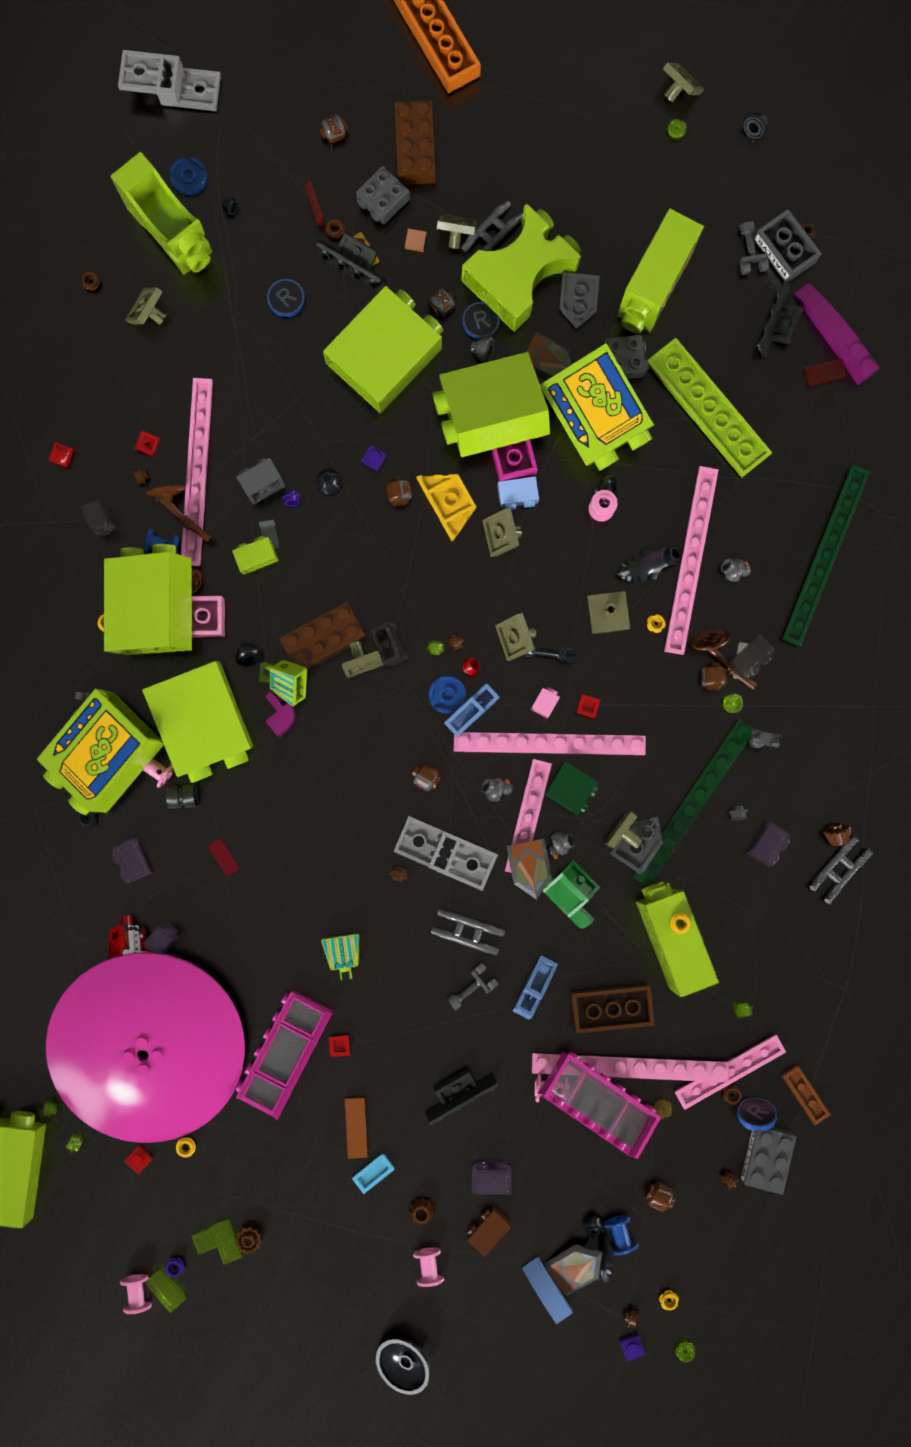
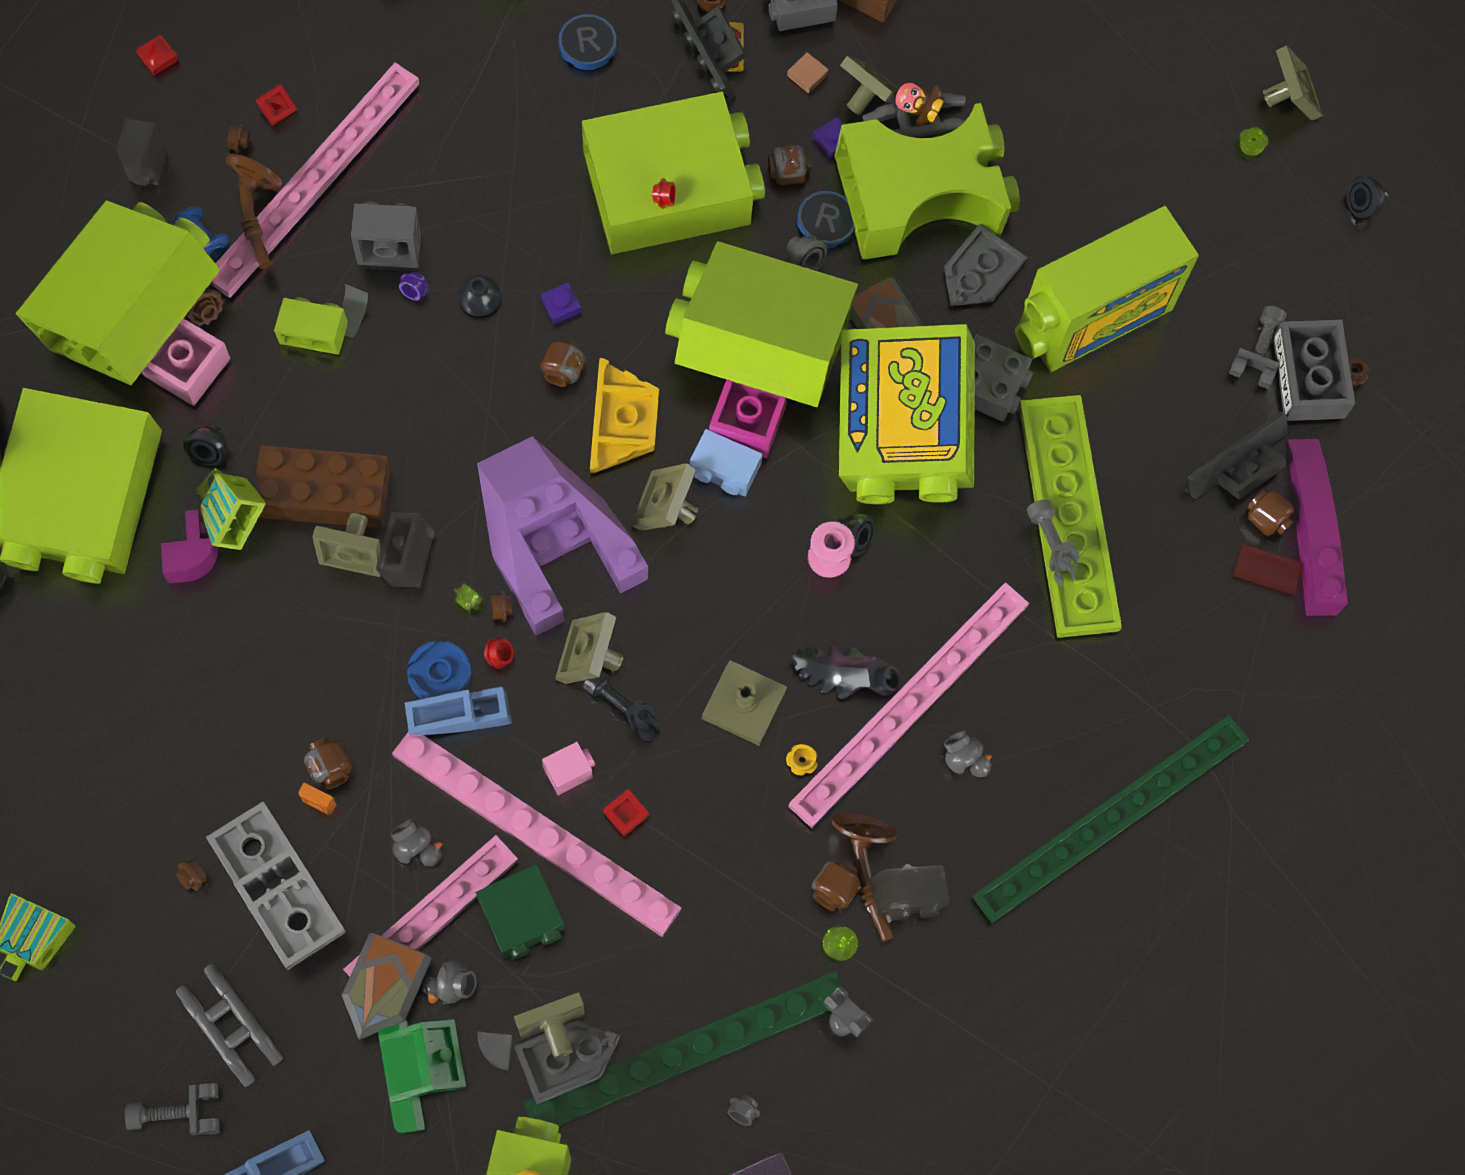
camera: 30 degrees right, 15 degrees down
none -> orange tile [298,783,337,815]
none -> medium lavender wedge [477,436,648,636]
none -> clear tile [478,1032,512,1071]
none -> red plate [652,178,676,209]
none -> dark purple plate [813,117,843,159]
none -> animal [894,81,944,126]
none -> dark grey bar [1027,499,1079,586]
none -> reddish brown head [1247,489,1295,536]

